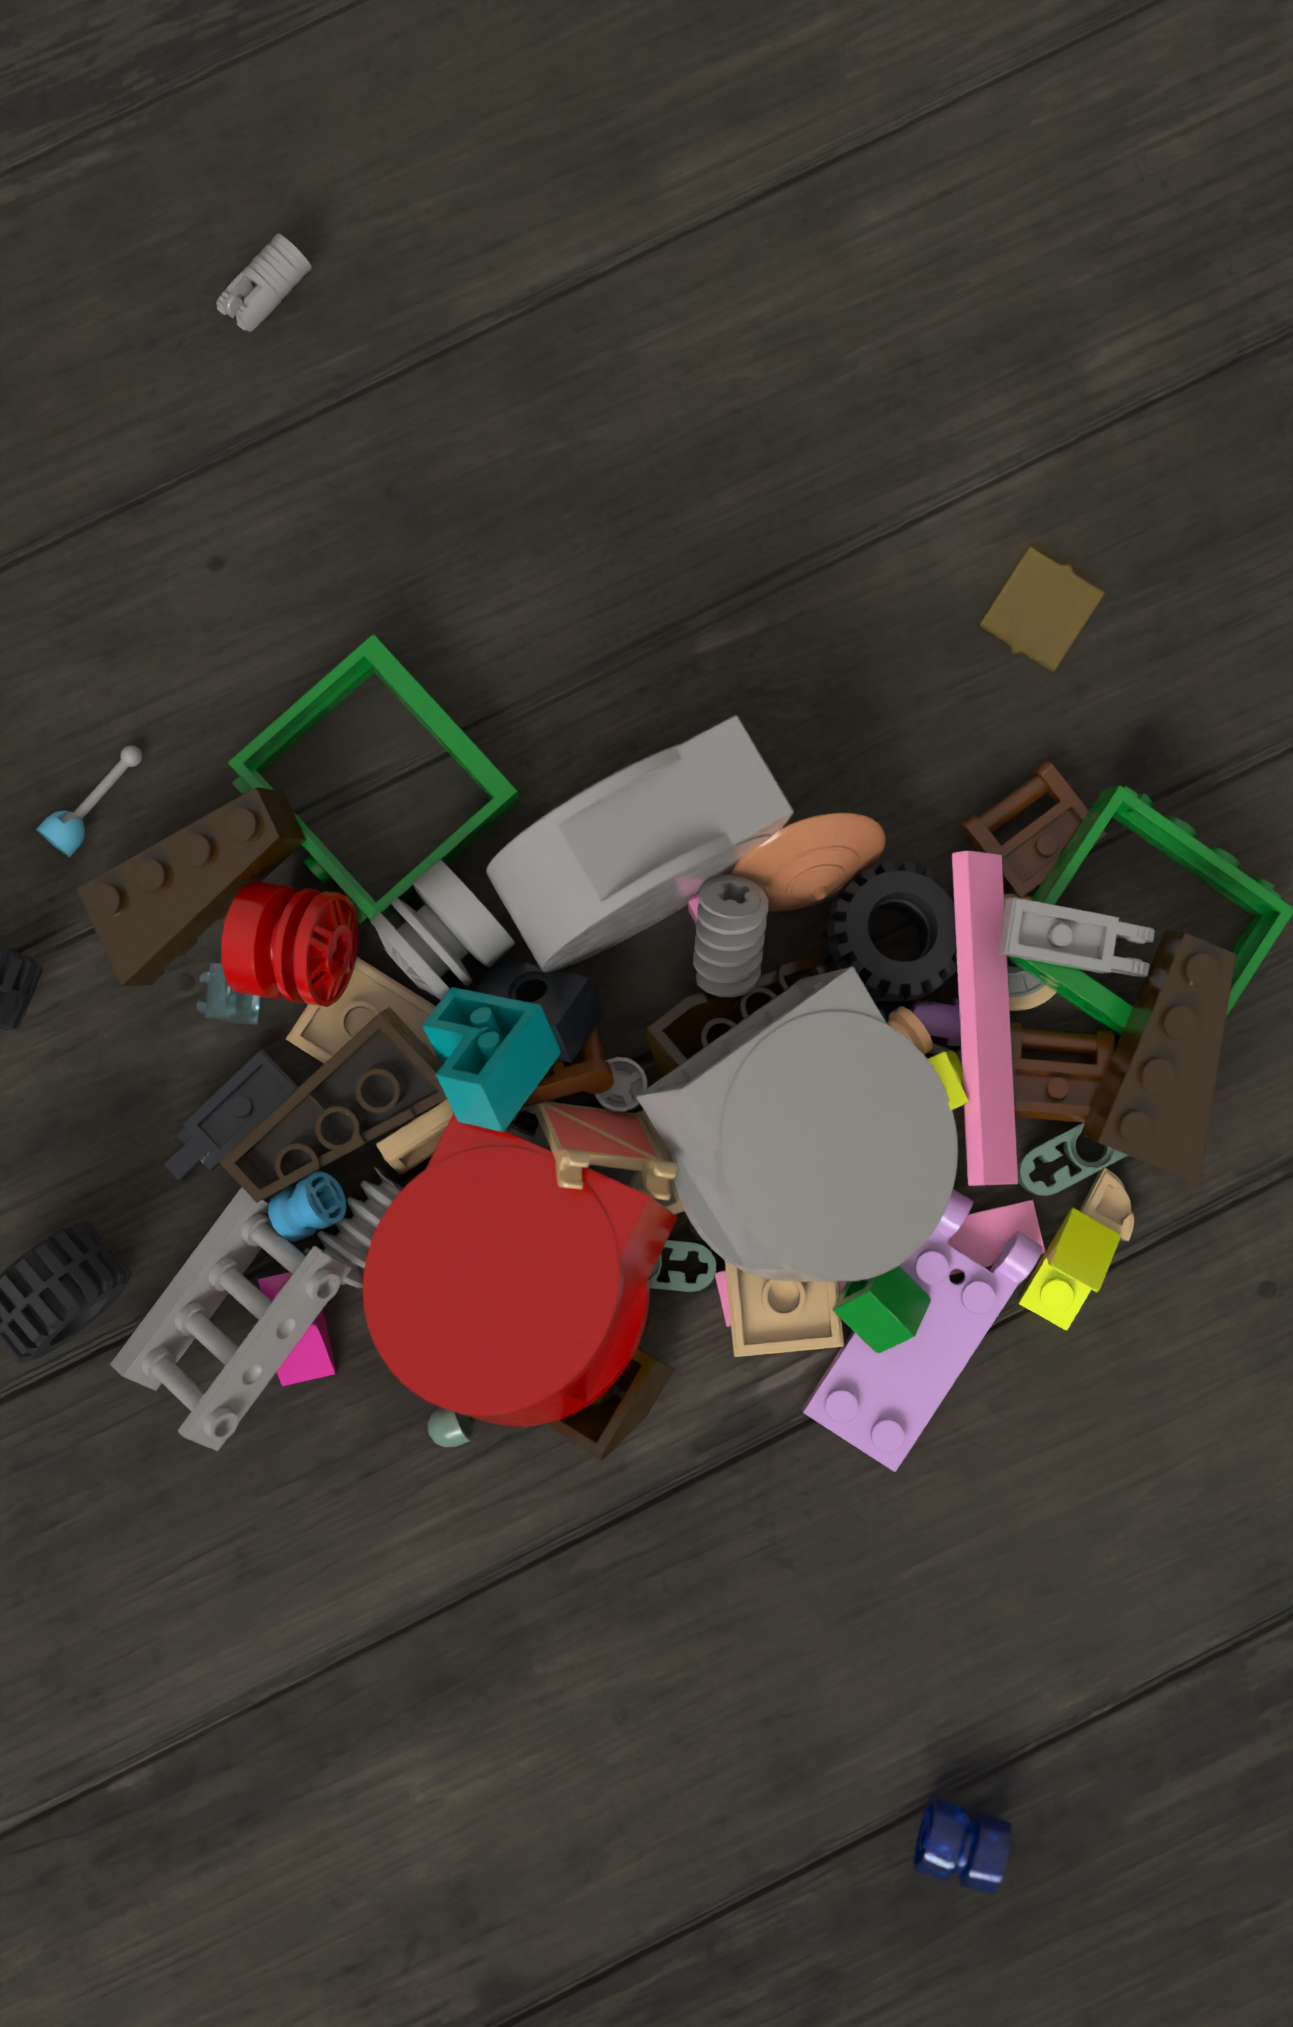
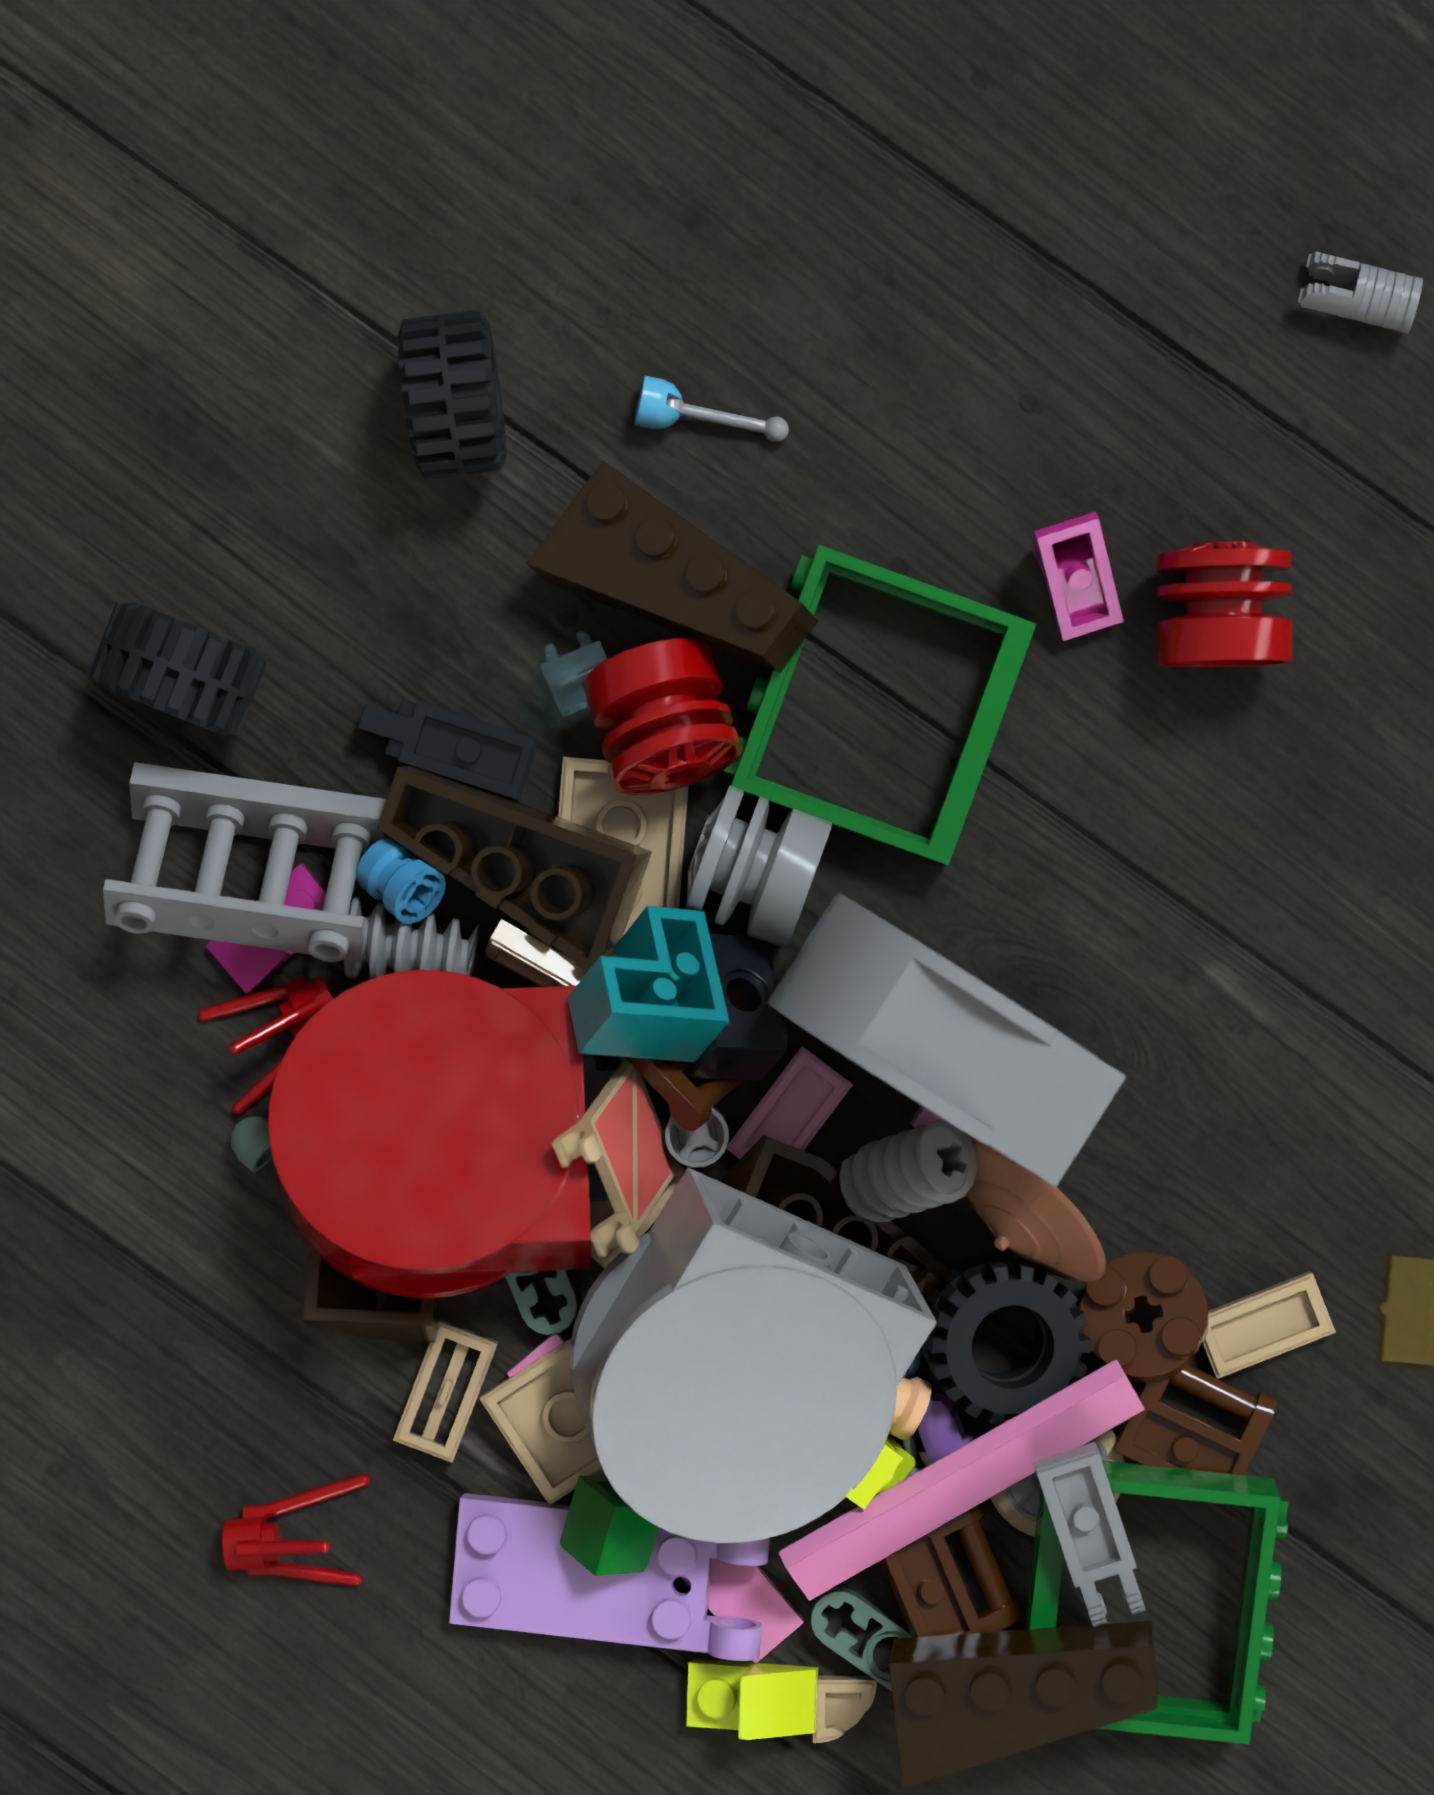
camera: 55 degrees right, 5 degrees up
none -> red plant [198,975,334,1115]
none -> red plant [222,1474,370,1586]
none -> tan tile [393,1319,499,1463]
none -> bright pink tile [726,1046,853,1159]
none -> dark pink slope [1032,511,1124,641]
none -> reddish brown plate [1080,1252,1209,1383]
none -> red wheel [1156,542,1293,667]
none -> tan tile [1202,1271,1336,1379]

